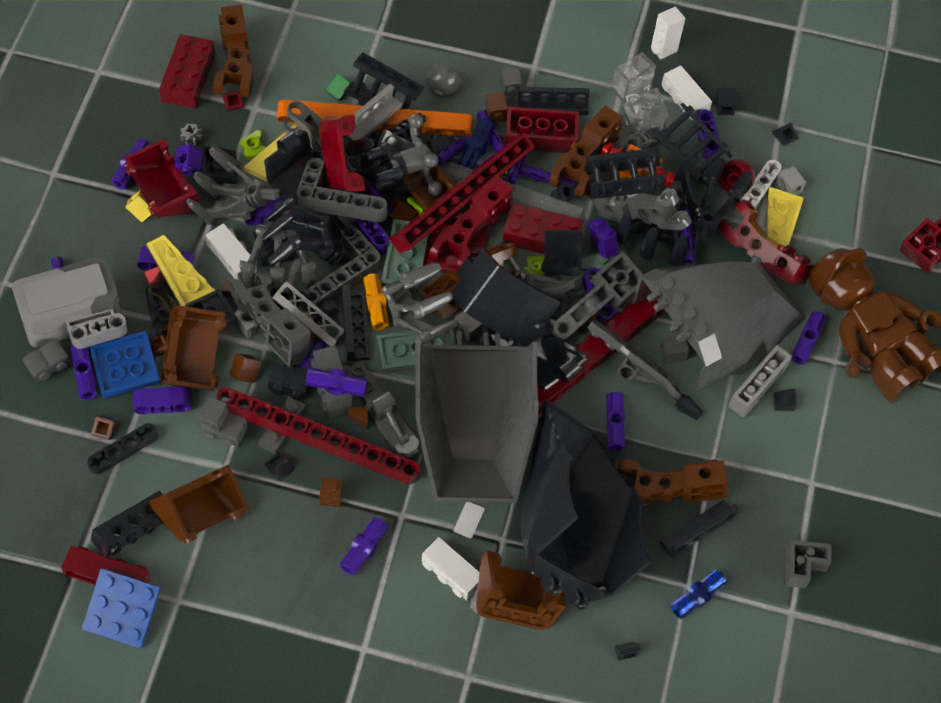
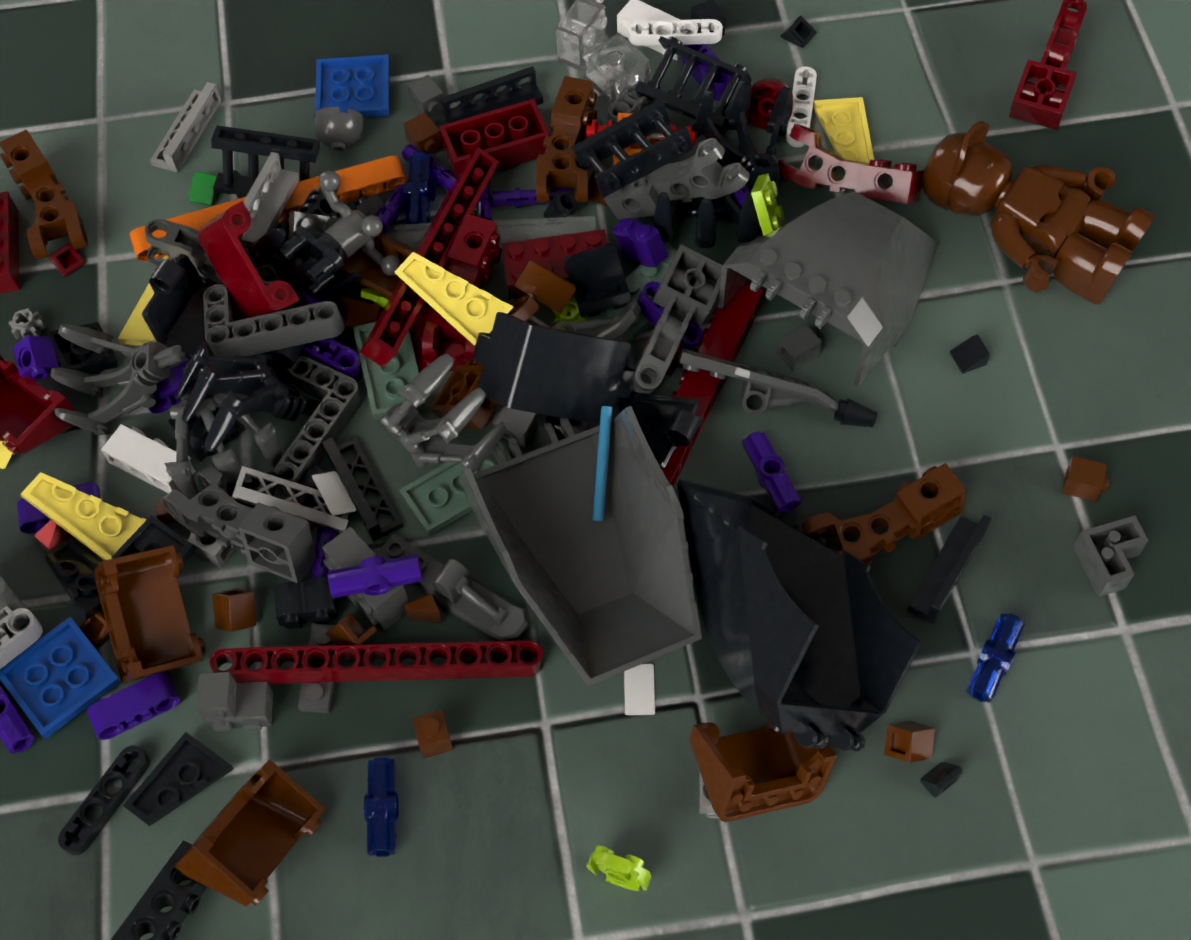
camera: 15 degrees left, 0 degrees up
reddish brown slope [91,415,118,440] -> none
lime animal [239,130,266,159] -> none
black slope [264,452,294,481] -> none
dark purple piece [340,517,388,576] -> none
light orange piece [363,273,389,331] -> none
white brick [422,537,479,601] -> none
light grey brick [728,345,792,418] -> none
light grey brick [776,166,806,195] -> none
dark purple piece [791,311,827,365] -> none
none -> black wing [123,732,234,826]
none -> light grey fence [150,82,221,173]
none -> white sticker [312,471,357,516]
none -> blue plate [315,54,390,118]
none -> reddish brown panel [325,613,377,645]
none -> clear blue piece [364,757,399,857]
none -> light yellow wing [395,252,514,346]
none -> reddish brown panel [514,260,576,313]
none -> lime plate [587,845,652,891]
none -> dark azure piece [592,406,613,521]
none -> white beam [628,19,723,46]
none -> lime plate [751,174,785,236]
none -> reddish brown panel [885,721,935,763]
none -> reddish brown brick [1061,456,1110,502]

